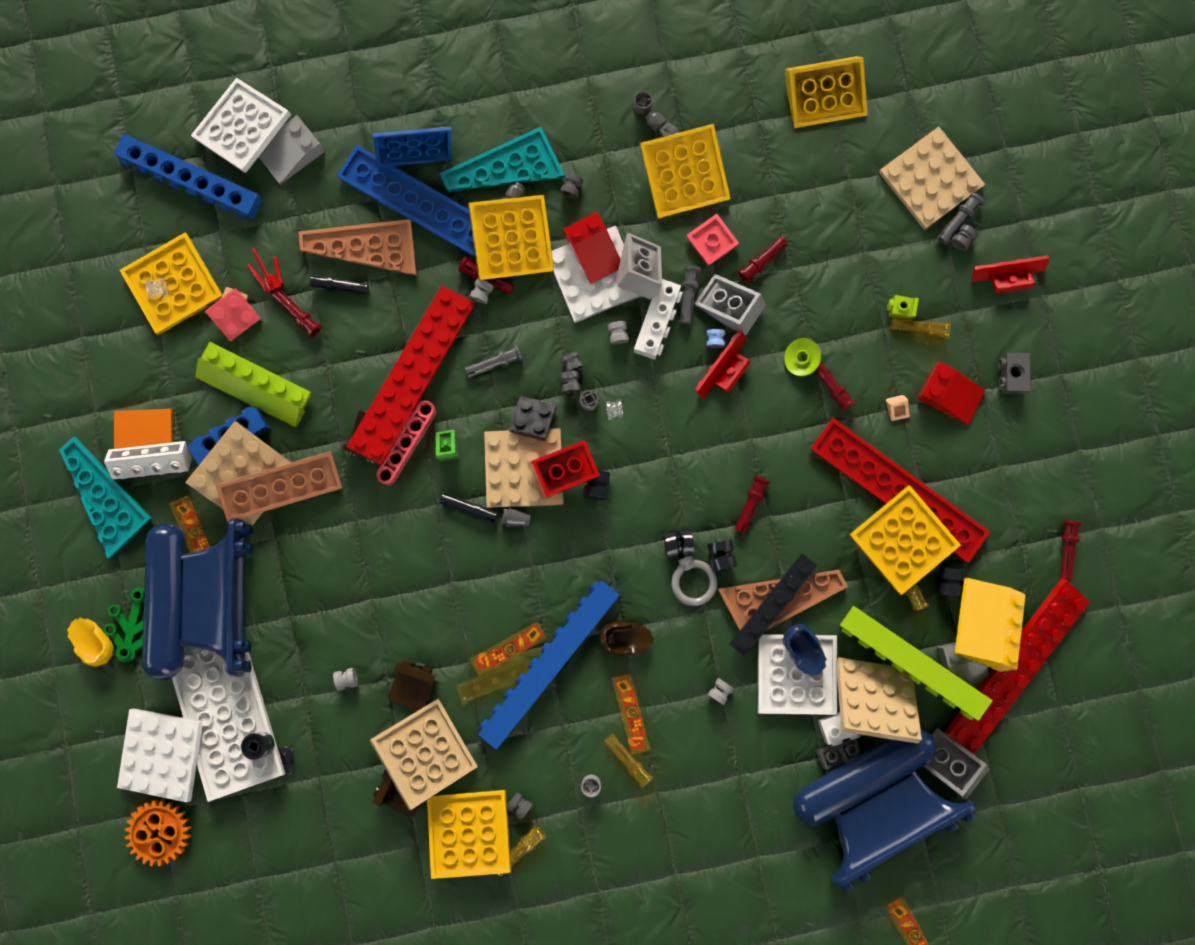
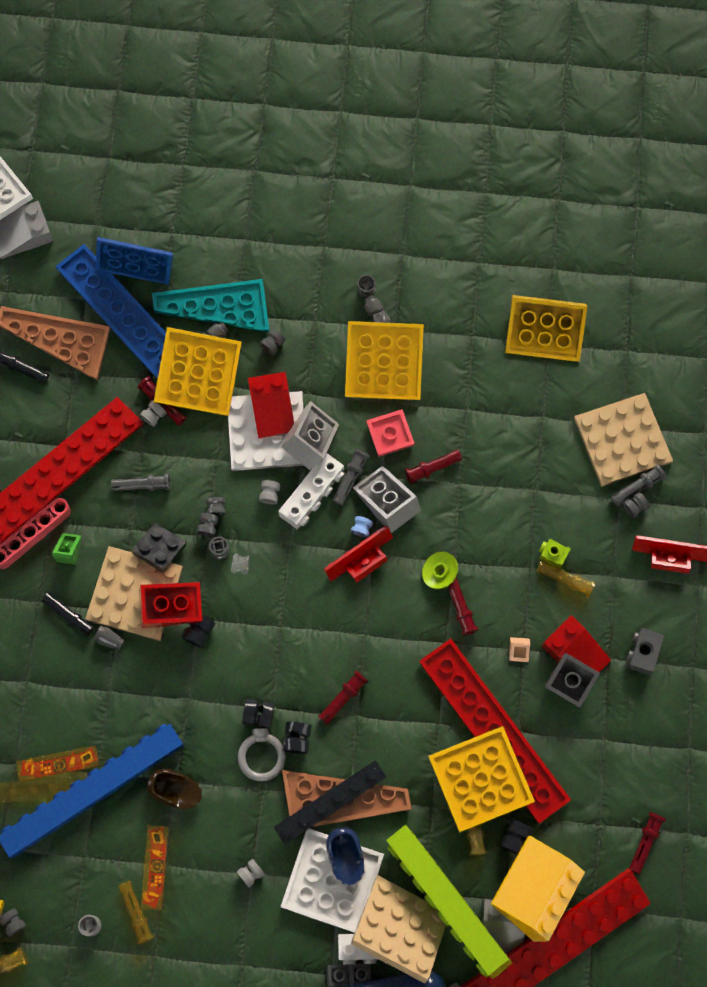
camera: 15 degrees right, 10 degrees down
none -> dark grey slope [544,653,600,707]

